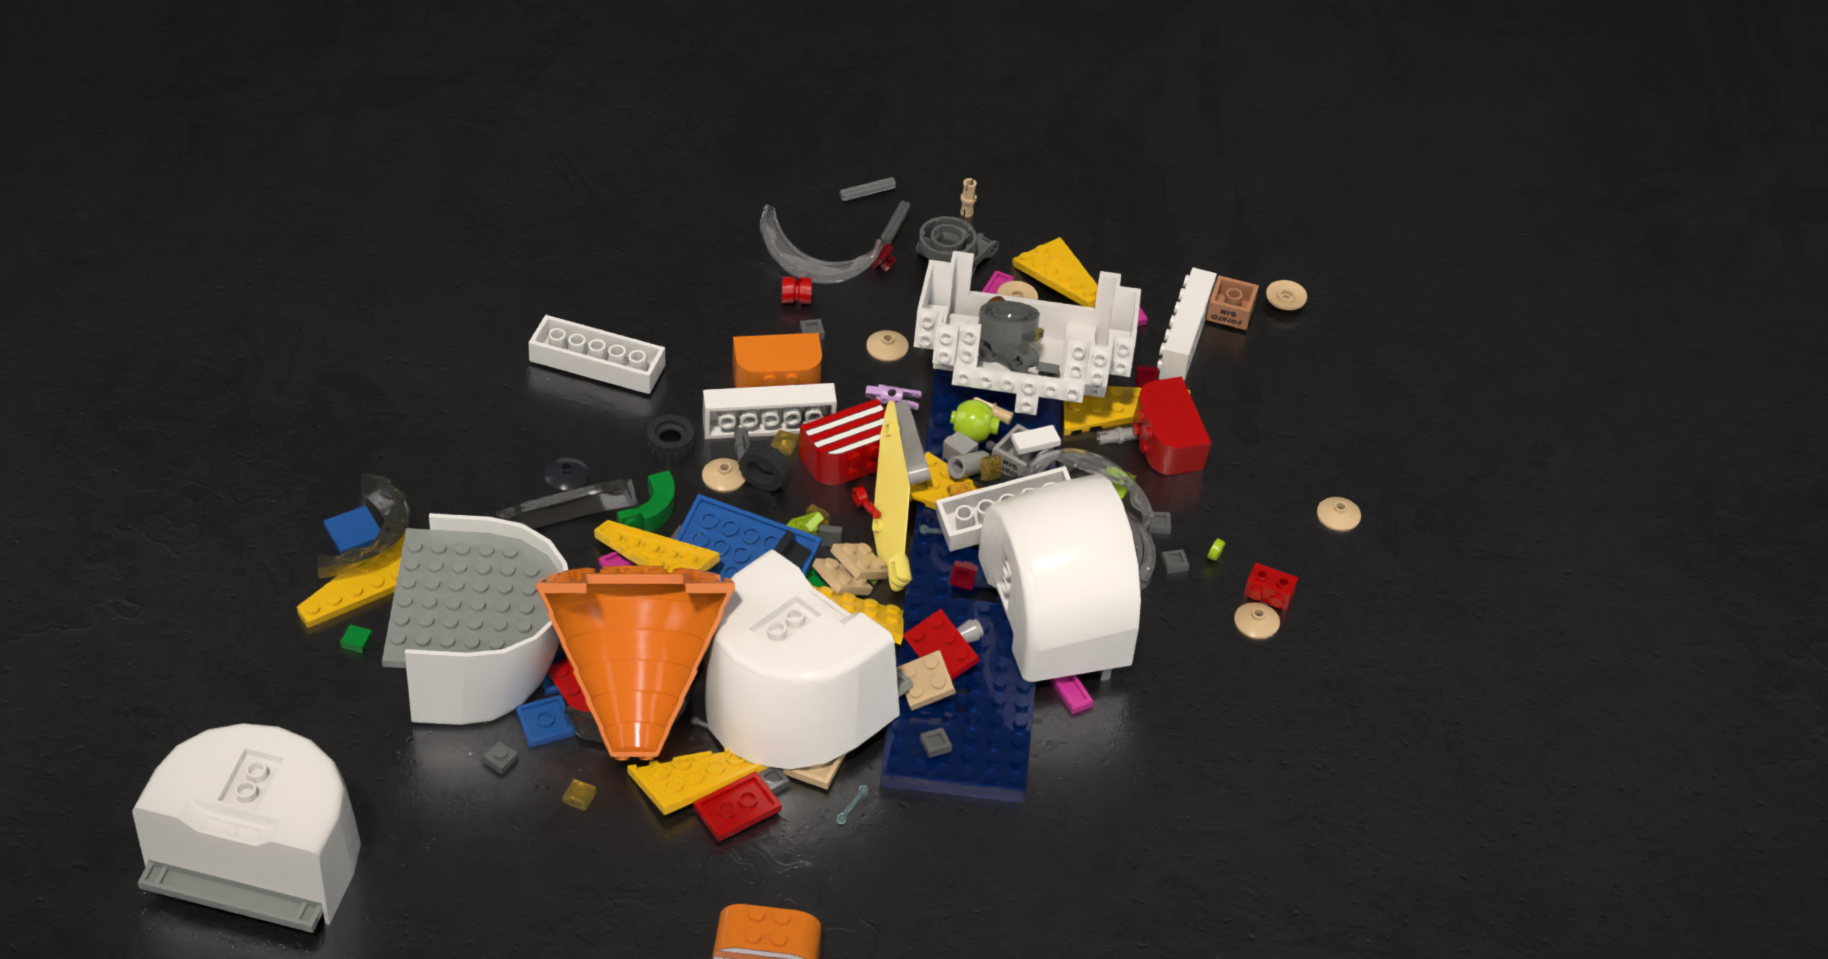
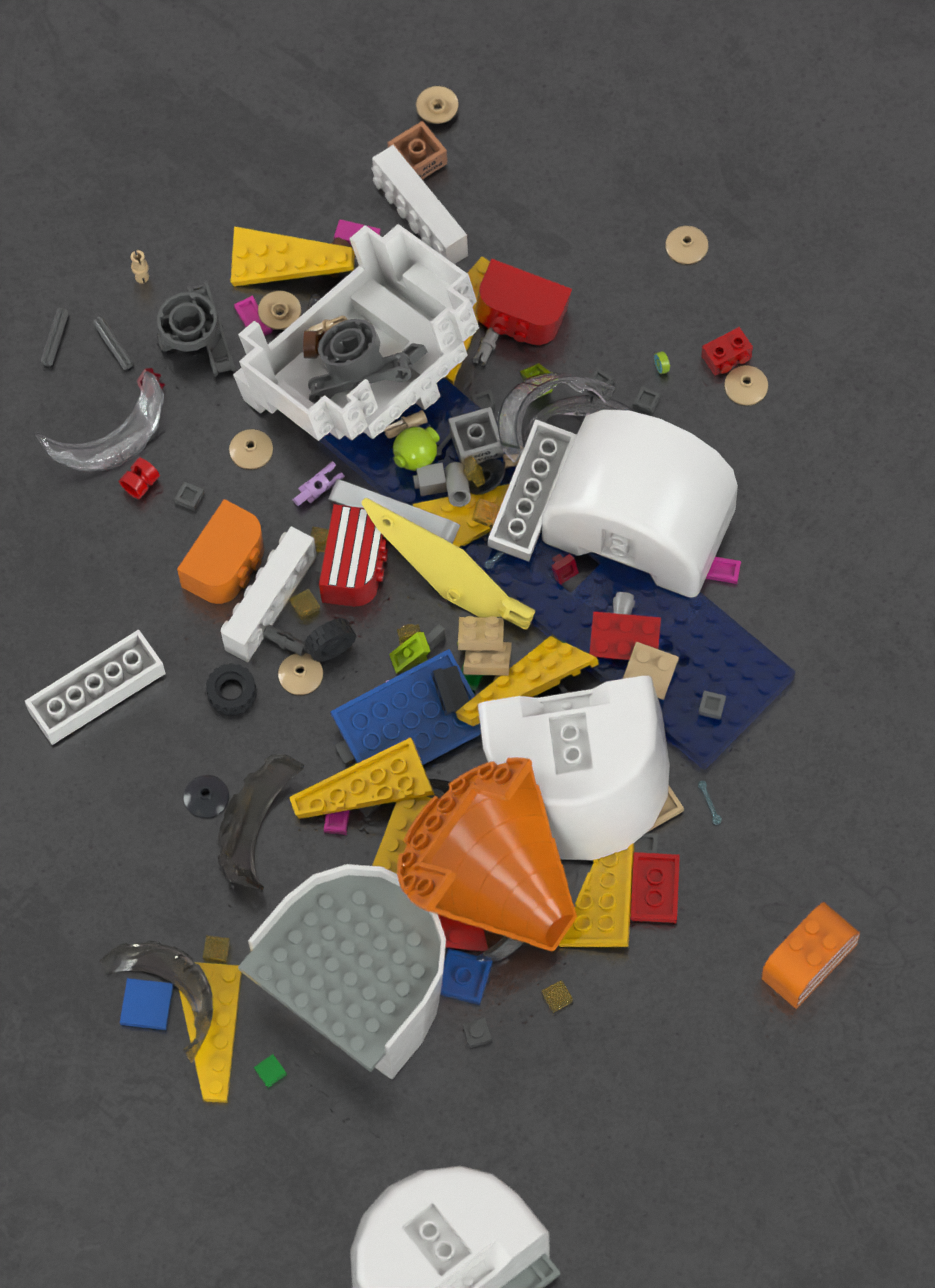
camera: 45 degrees left, 20 degrees up
green arch [617,471,675,532] -> none
red piece [852,486,881,519] -> none
white tile [1011,425,1061,455] -> none

